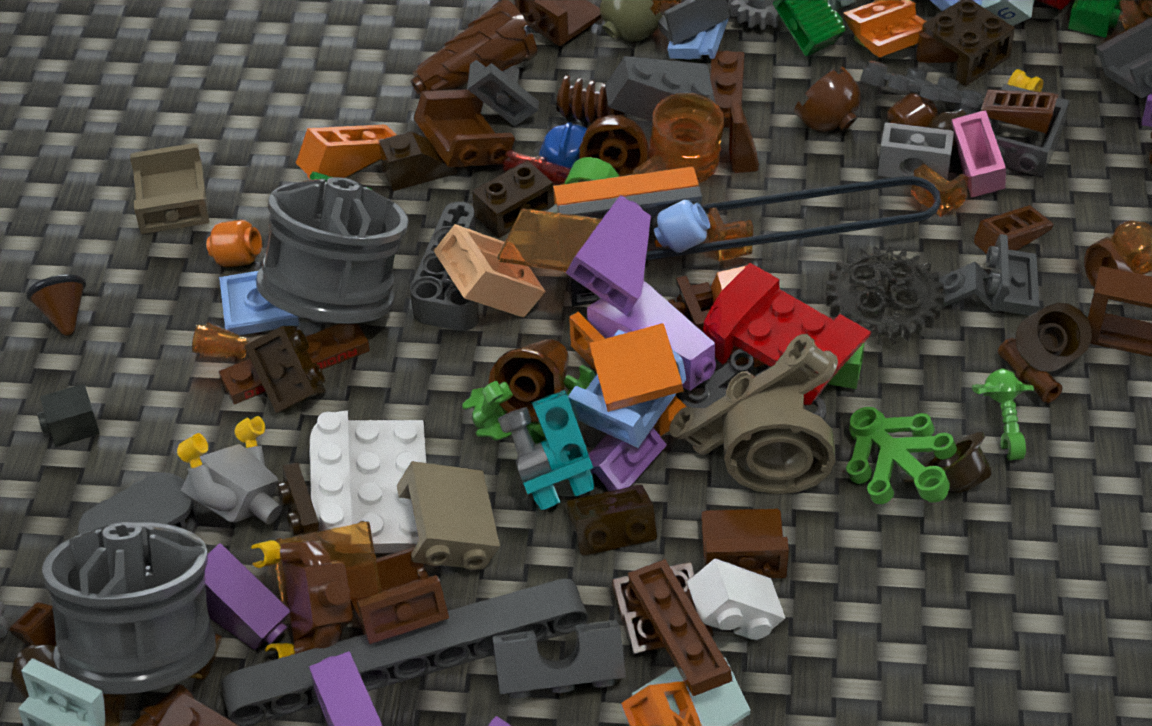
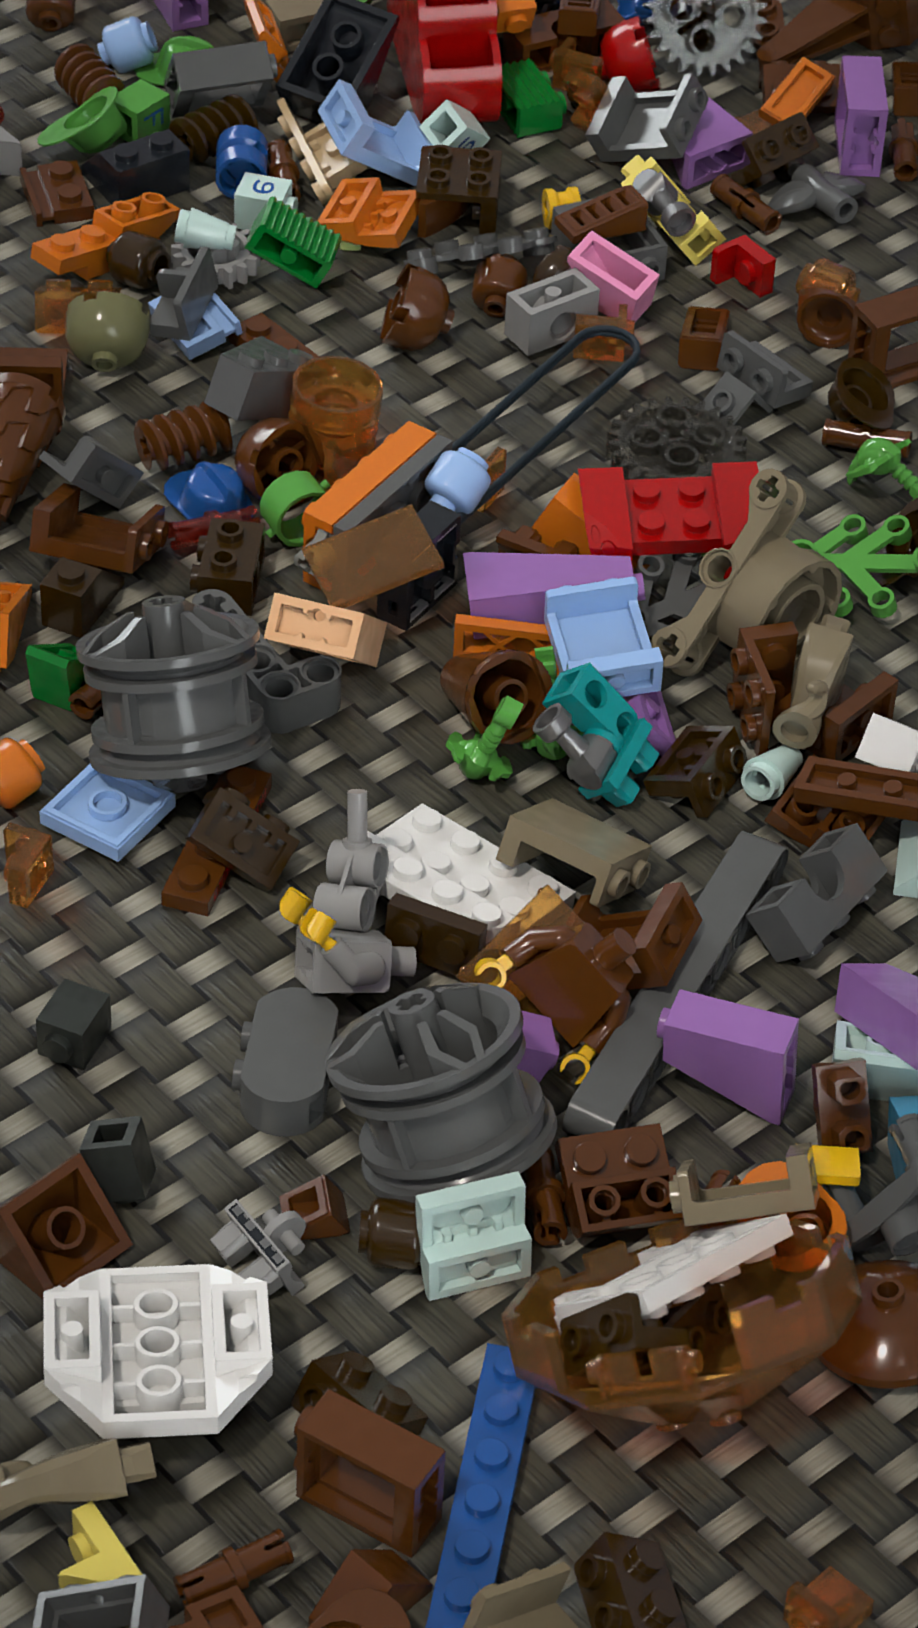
camera: 50 degrees left, 5 degrees down
clear orange cone [192,322,249,359] -> none
medium lavender slope [565,195,651,316] -> none
orange tile [589,323,684,412] -> none
reddish brown slope [728,99,759,173] -> none
none -> clear orange bracket [3,823,54,908]
none -> light grey beam [313,789,389,932]
none -> hips [621,155,726,266]
none -> red bracket [710,235,776,298]
none -> reddish brown bracket [727,621,799,756]
none -> light aqua cone [741,744,803,801]
none -> dark tan hips [772,614,854,749]

